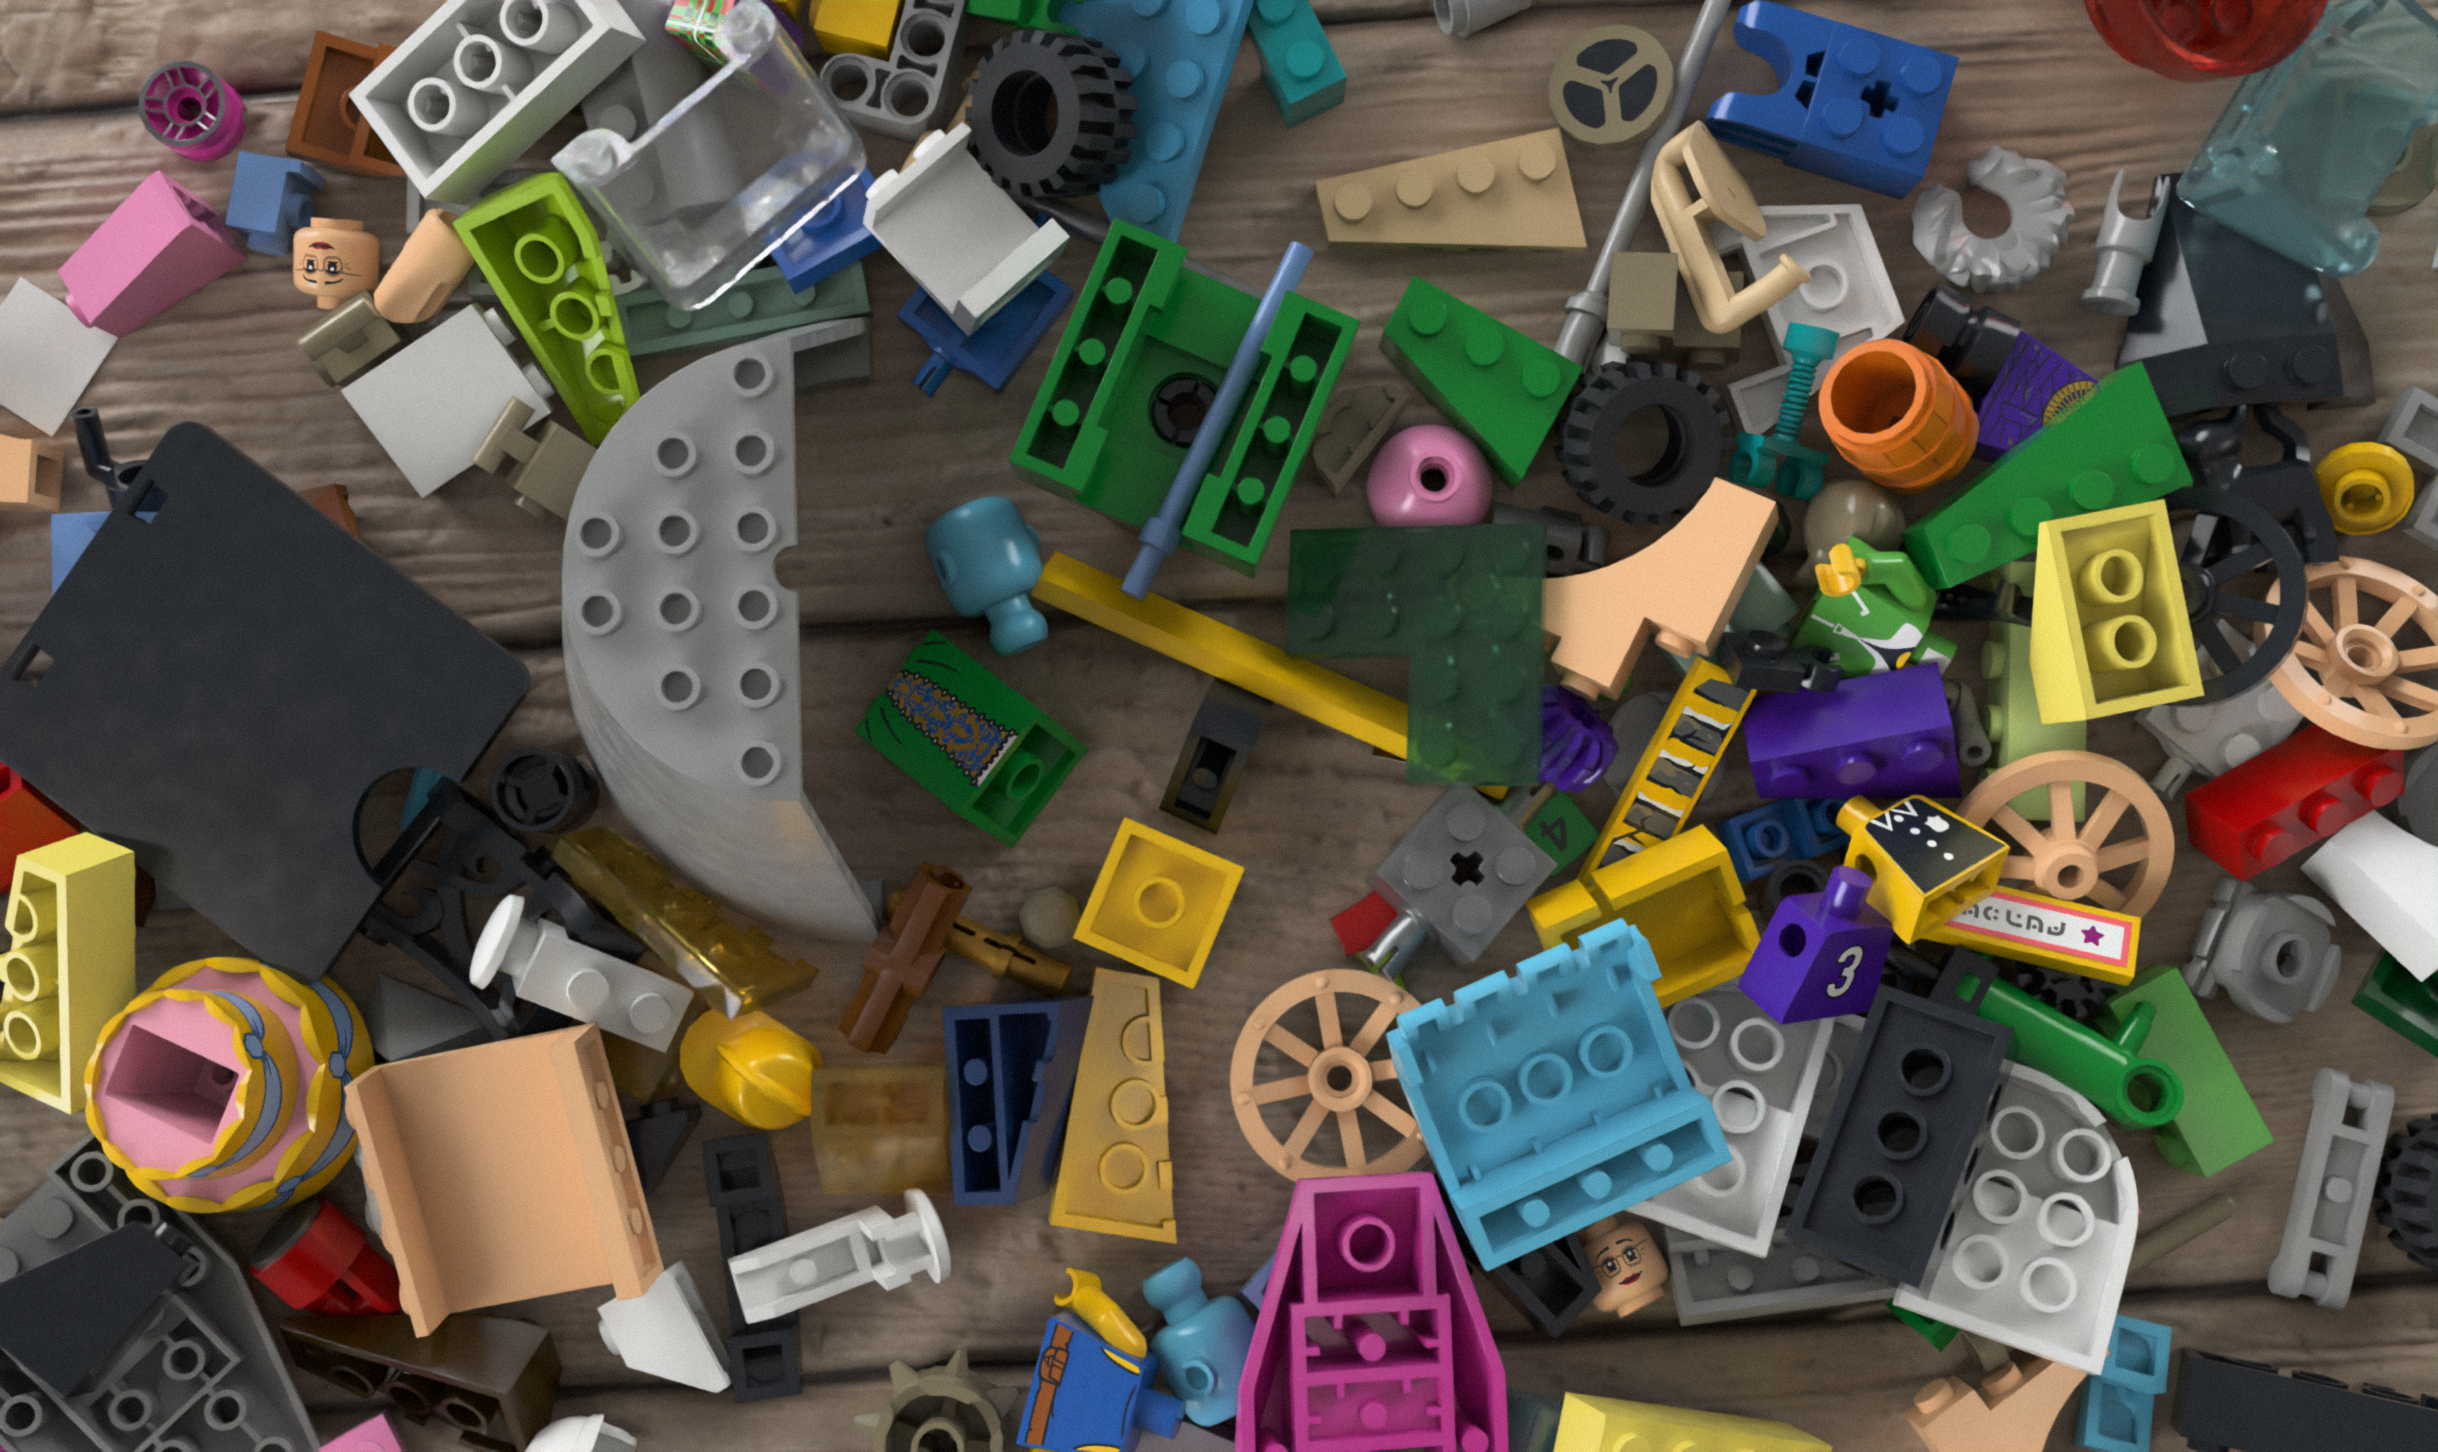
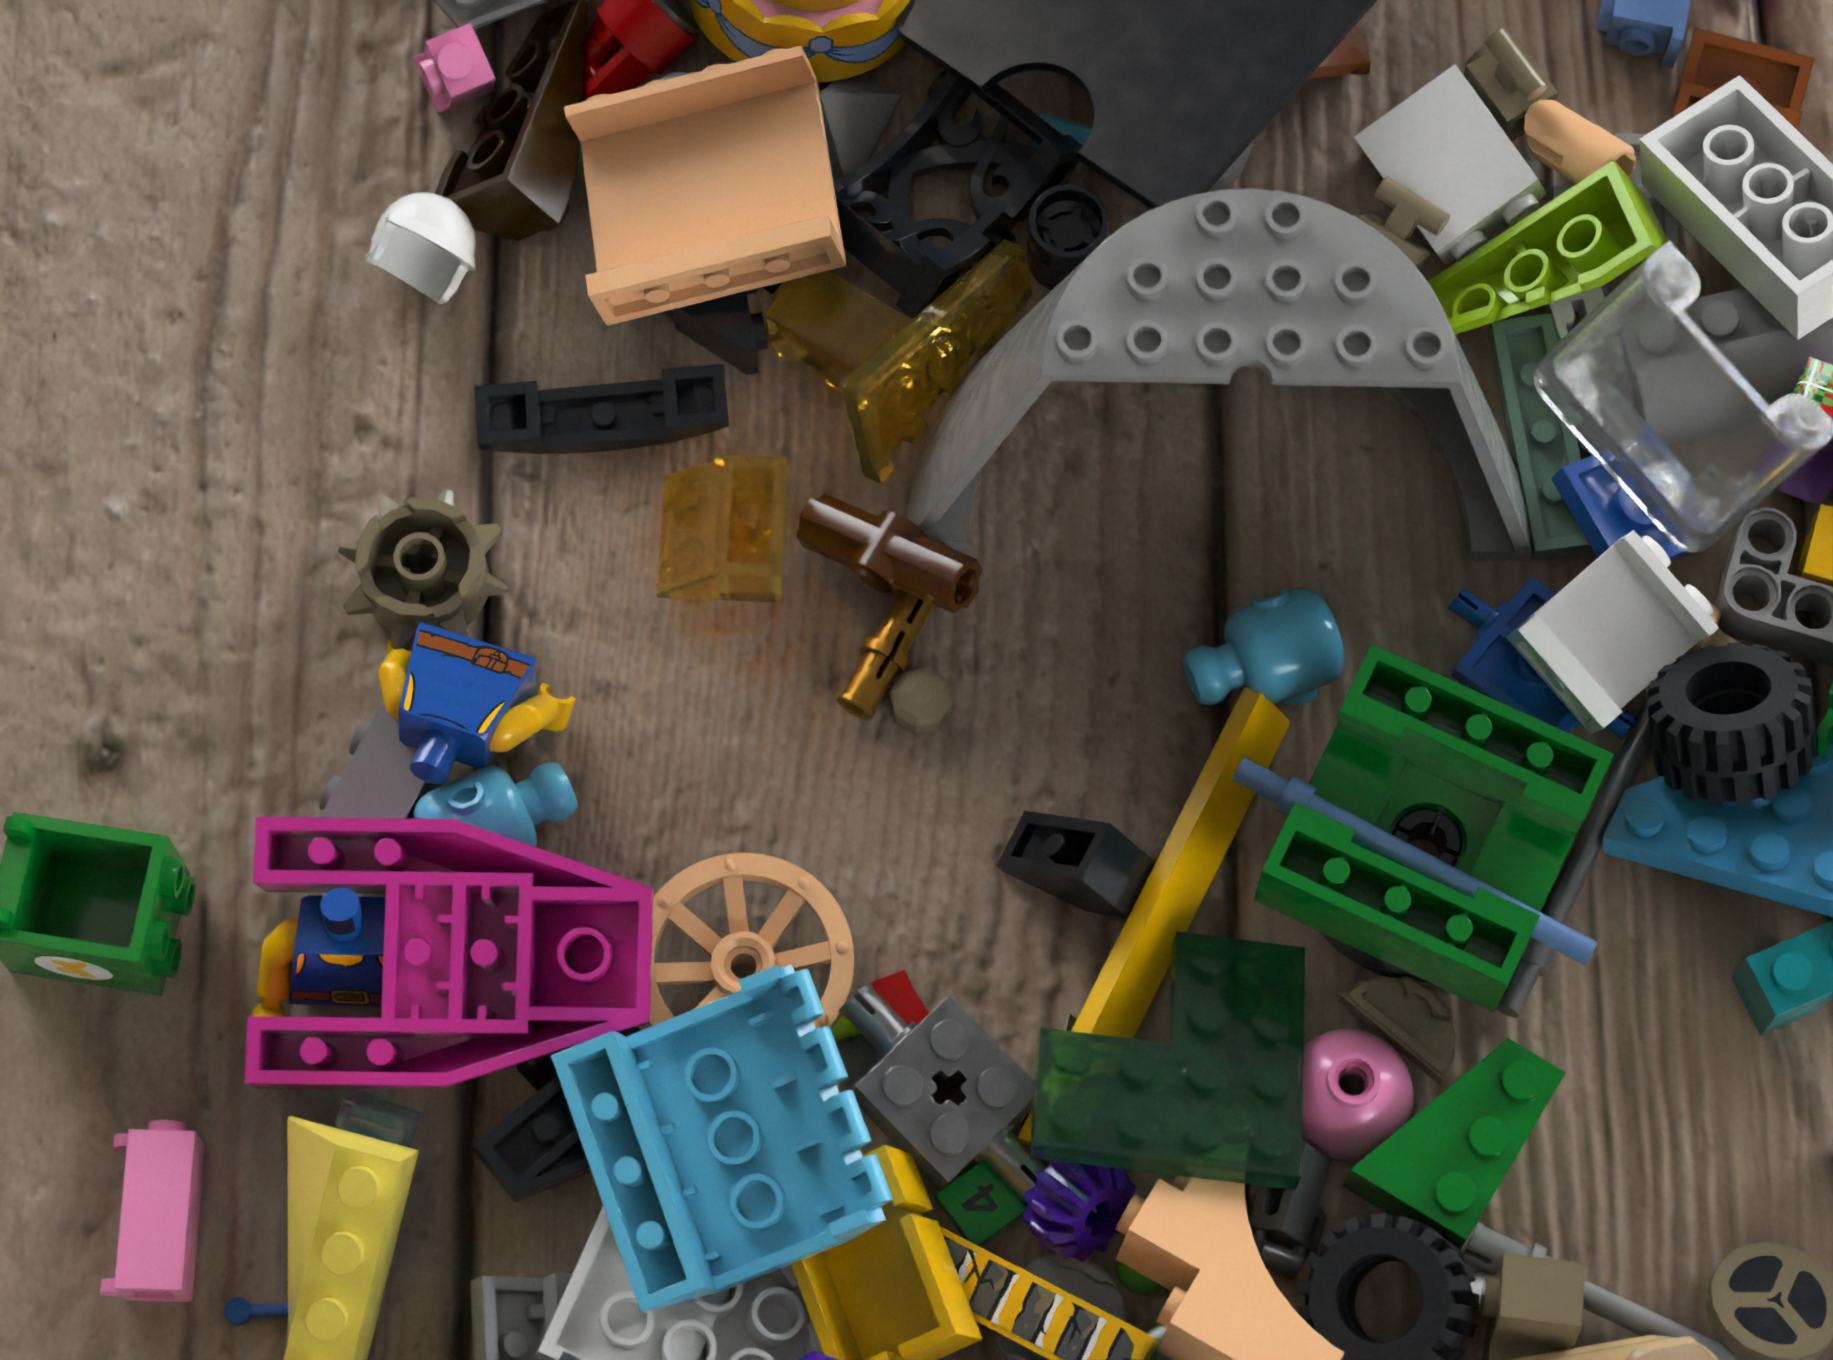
camera: 90 degrees right, 15 degrees down
light nougat head [293,217,381,310] -> none
white piece [470,895,694,1053] -> none
white slope [597,1259,733,1393] -> none
yellow piece [680,1004,826,1131] -> none
white piece [728,1188,951,1324] -> none
green slope [854,629,1089,849] -> none
dark blue wedge [942,996,1094,1206] -> none
yellow wing [1048,966,1177,1244] -> none
yellow container [1073,817,1245,989] -> none
tan wing [1314,127,1588,254] -> none
light nougat head [1580,1215,1670,1319] -> none

